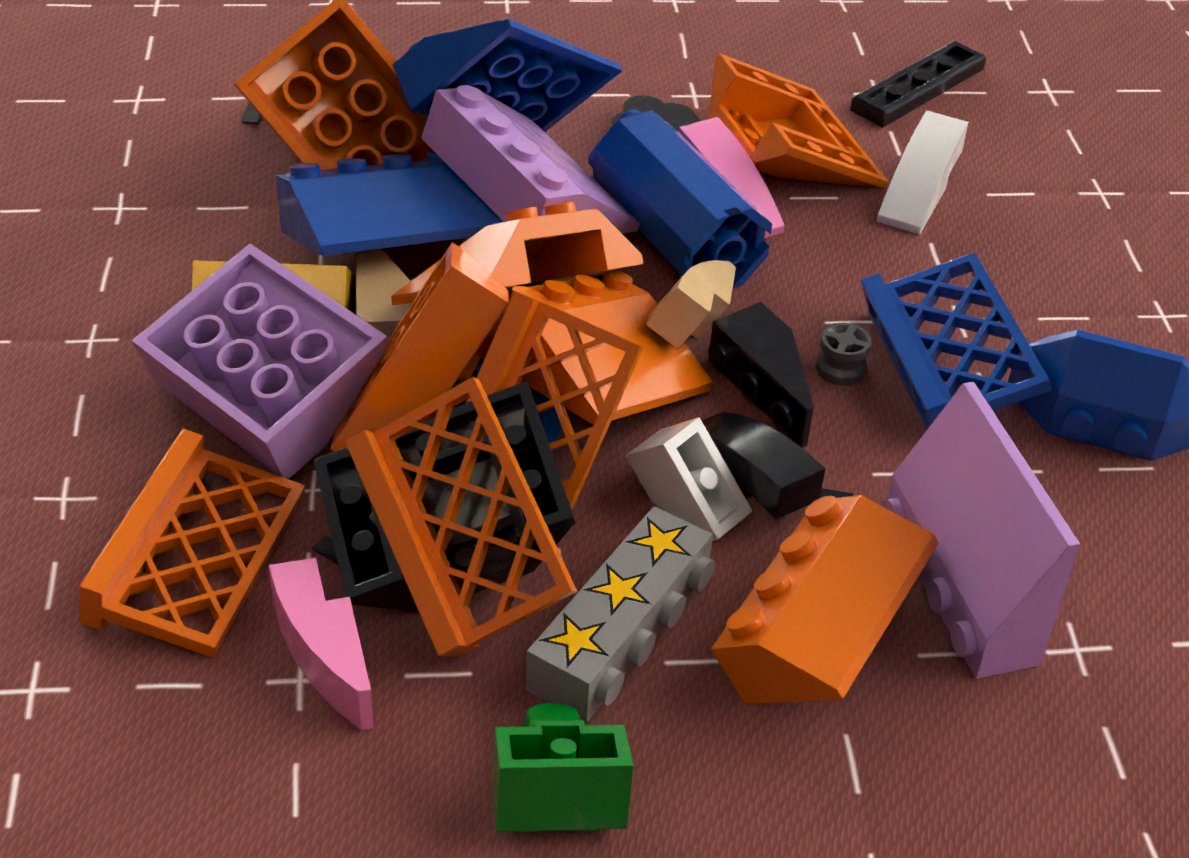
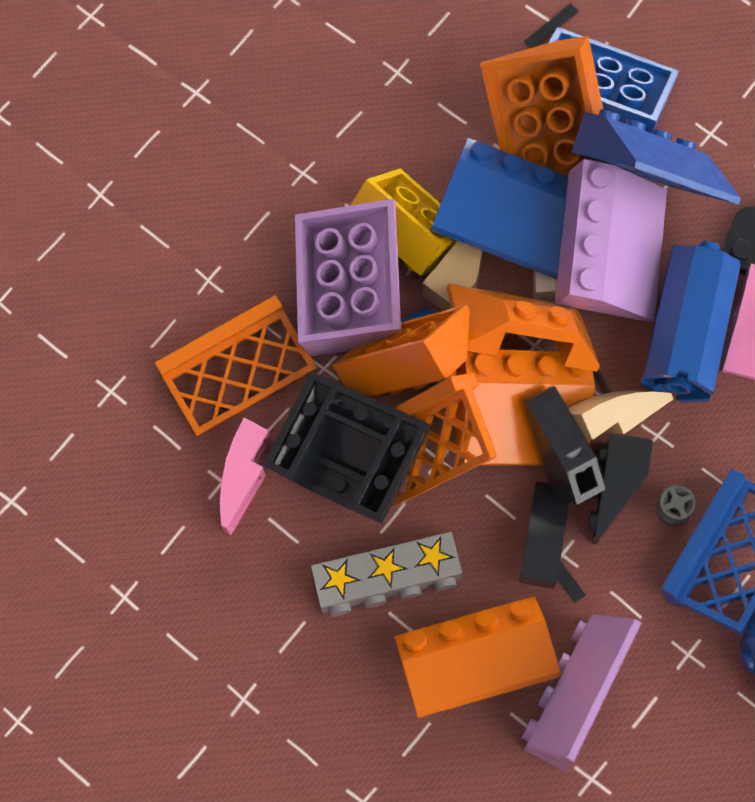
camera: 50 degrees right, 30 degrees up
orange fence [345,377,577,657] -> none
green brick [491,703,634,833] -> none
white slope [625,417,753,541] -> none
none -> black slope [523,386,606,505]

